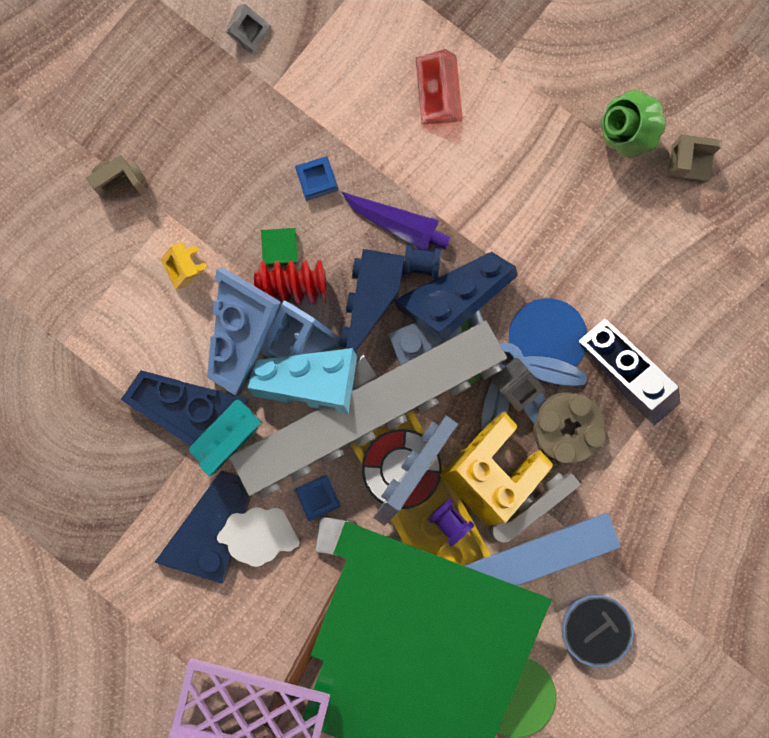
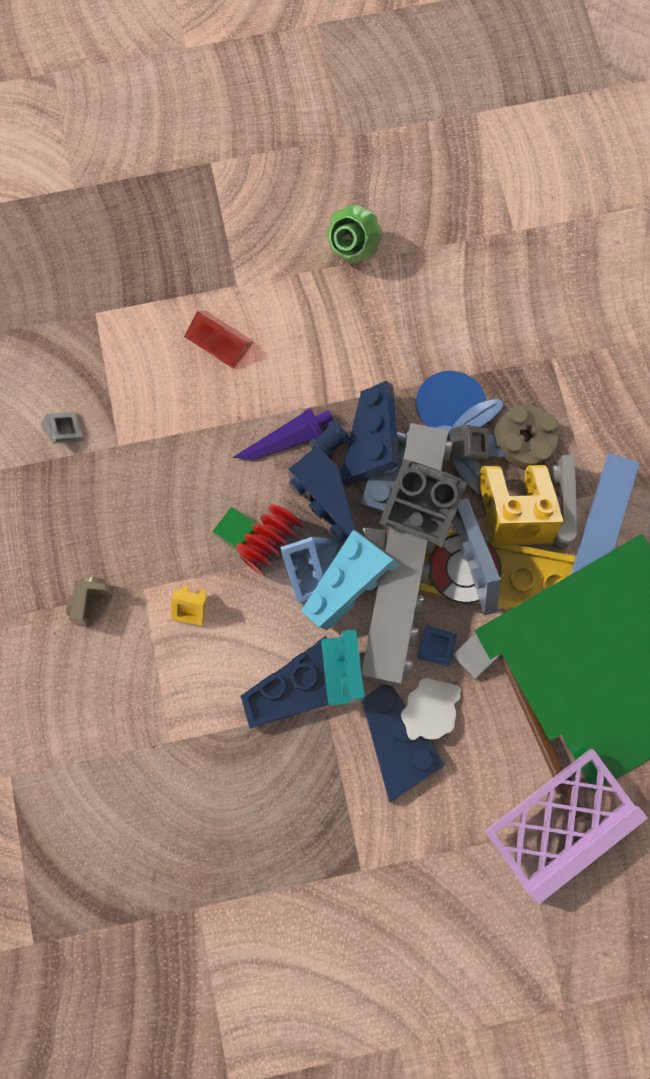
camera: 45 degrees left, 10 degrees down
medium blue wing [207,268,281,395] -> none
blue tile [295,156,338,201] -> none
dark purple bush [427,498,474,547] -> none
slope [579,319,681,426] -> none
dark tan panel [668,134,722,183] -> none
none -> dark grey slope [380,459,467,547]

